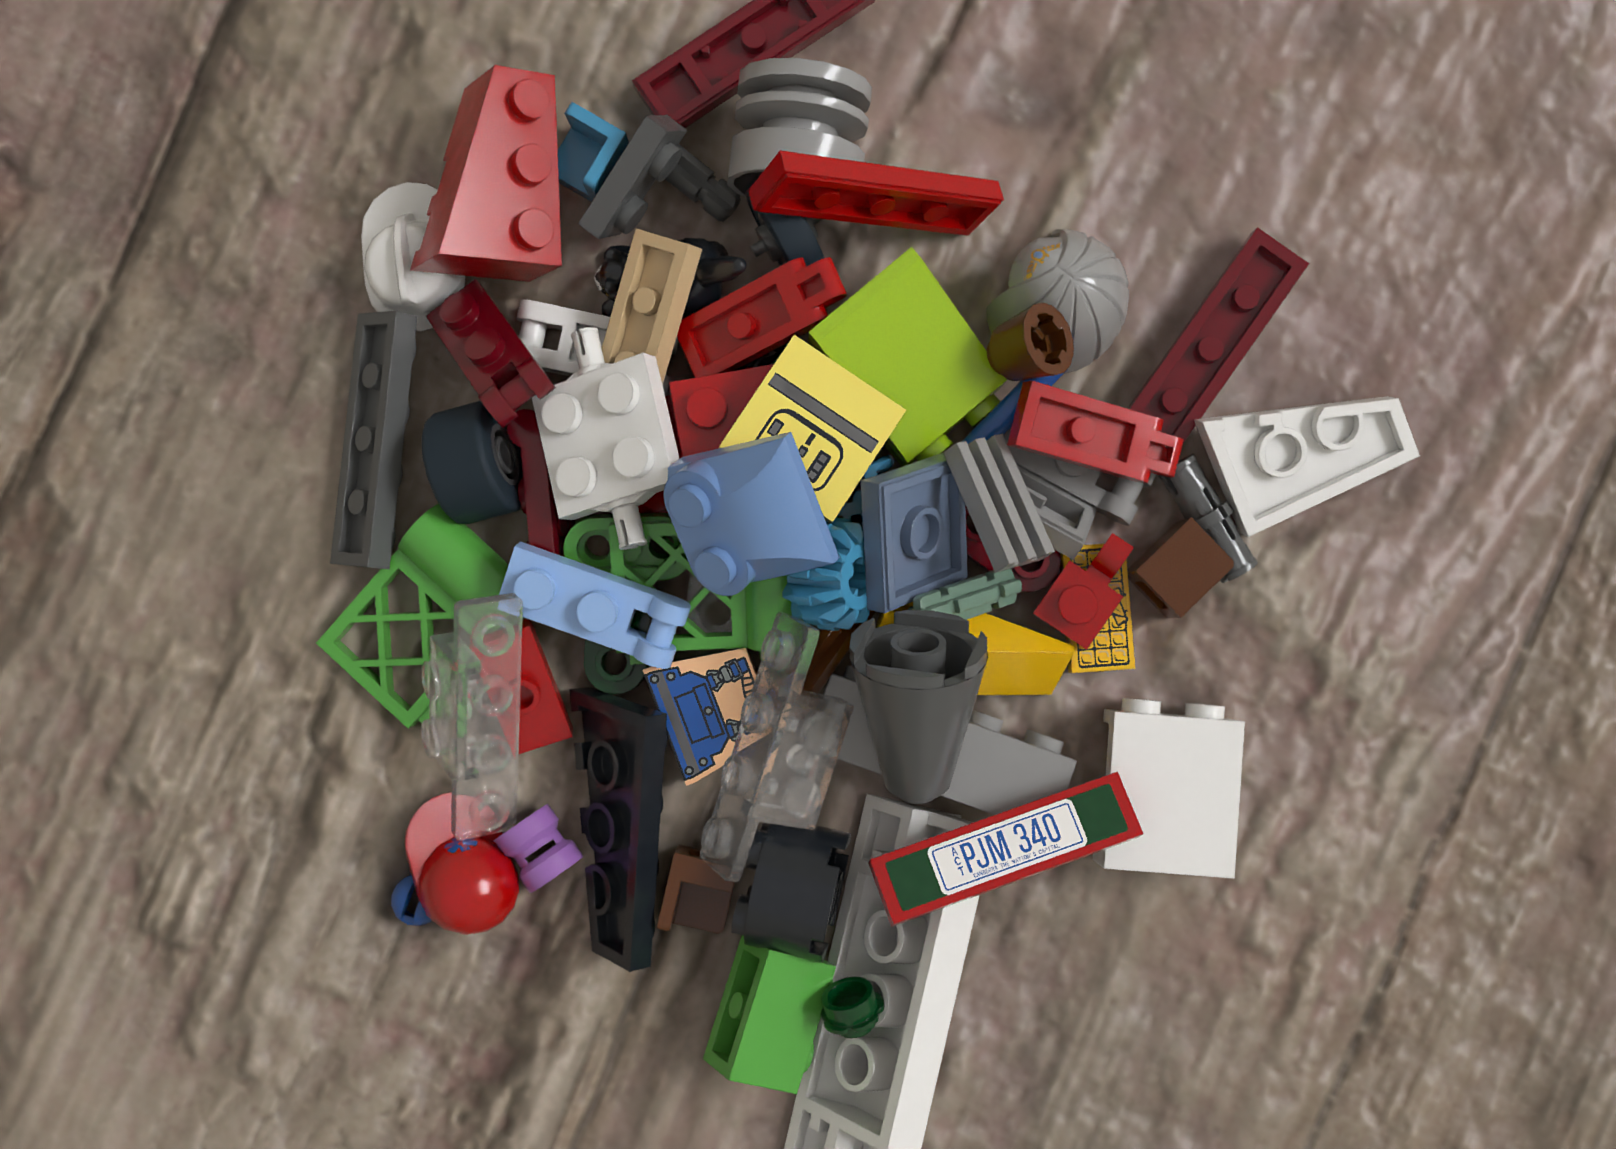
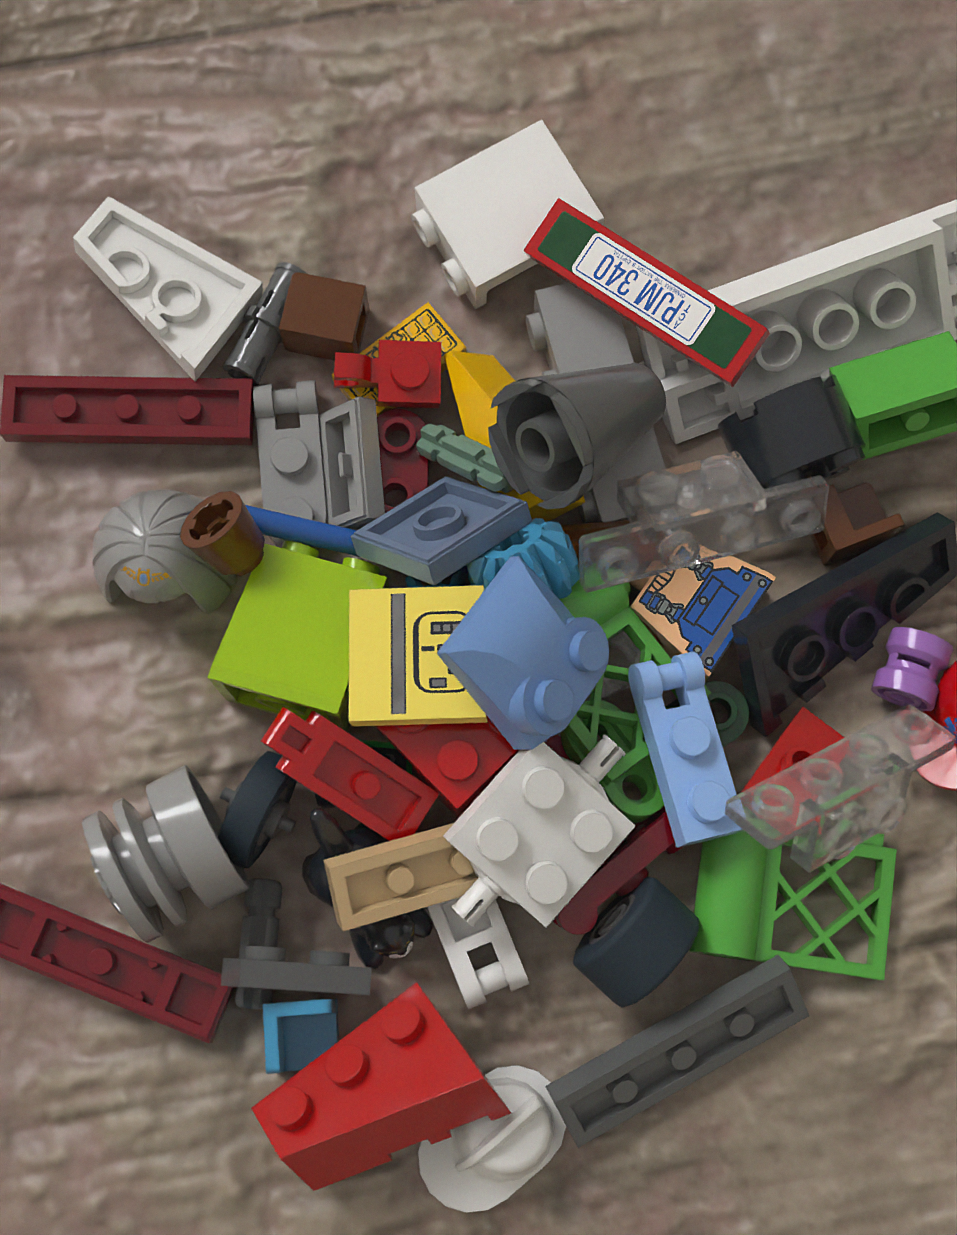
camera: 120 degrees left, 10 degrees down
dark red plate [426,278,556,428] -> none
red tile [748,150,1004,236] -> none
dark green plate [820,976,885,1039] -> none
light grey tile [943,434,1055,573] -> none
red hinge [1007,381,1184,483] -> none

